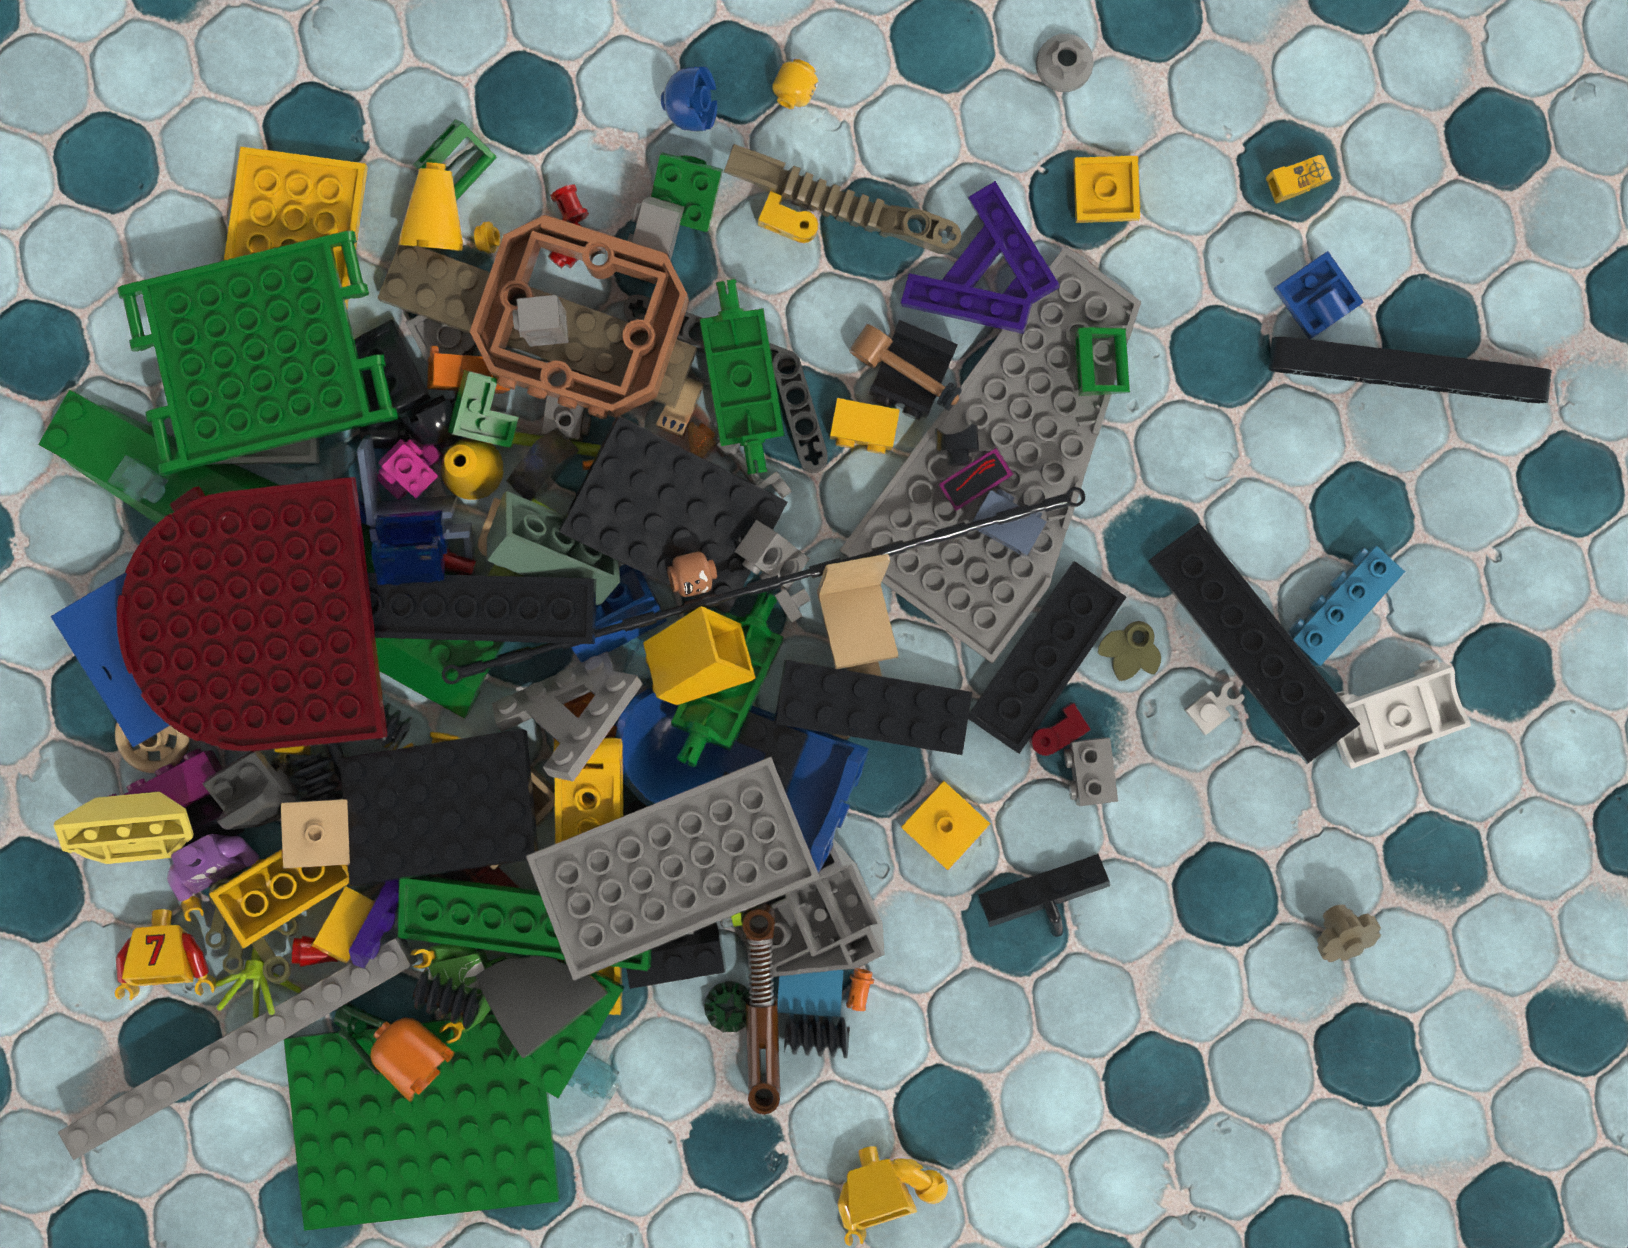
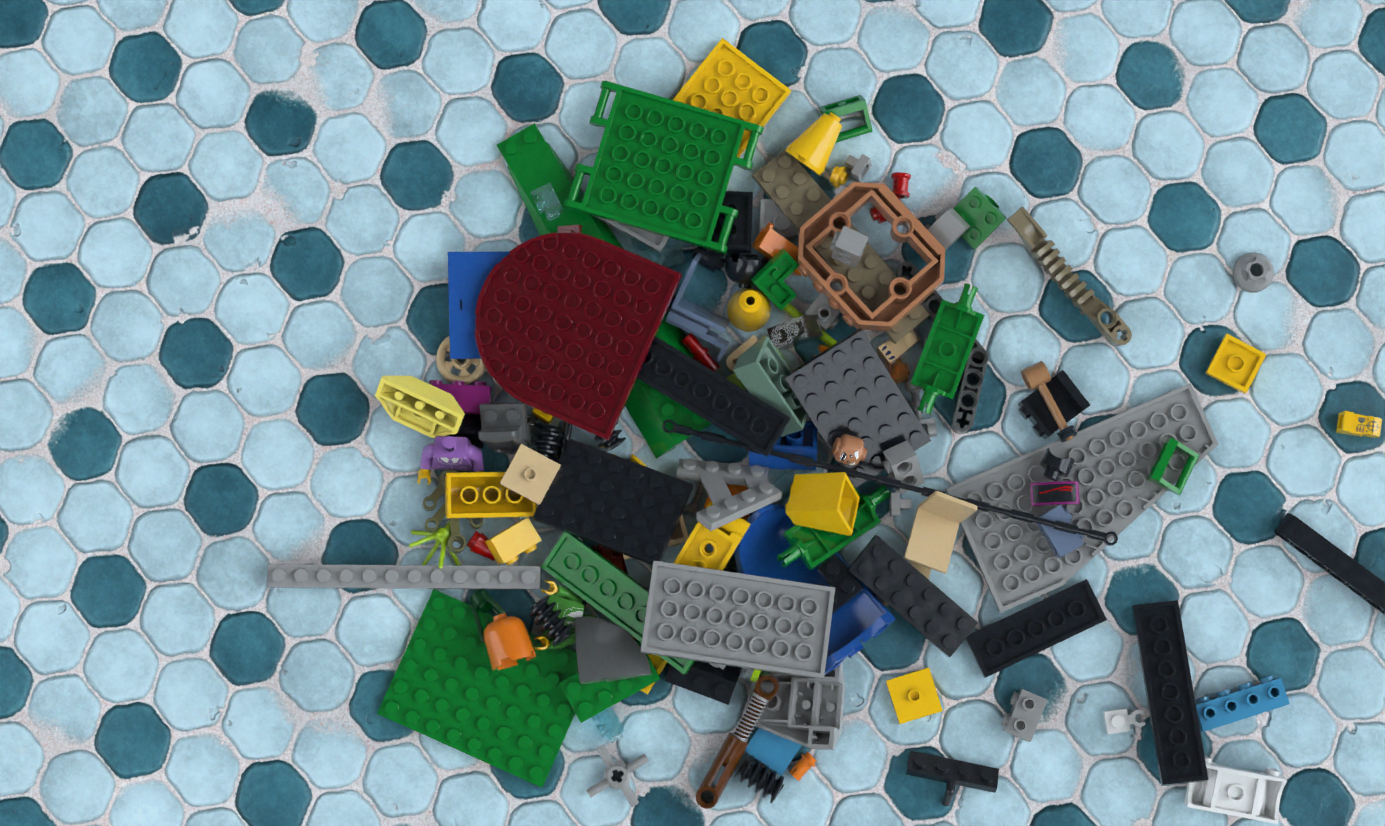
camera: 35 degrees right, 5 degrees down
yellow torso [114,909,217,1000] -> none
dark purple plate [349,880,399,969] -> none
clear blue piece [371,510,448,585] -> none
dark pink tile [377,439,443,500] -> none
blue cylinder [661,67,717,132] -> none
dark green gear [704,981,752,1033] -> none
yellow leg [758,191,818,244] -> none
yellow head [772,59,819,109] -> none
yellow brick [830,398,900,454] -> none
dark purple plate [901,181,1060,334] -> none
dark red leg [1030,702,1091,756] -> none
olive plate [1098,621,1161,681] -> none
blue plate [1274,251,1364,340] -> none
none -> light grey bar [586,744,649,807]
none -> light grey tile [845,154,872,182]

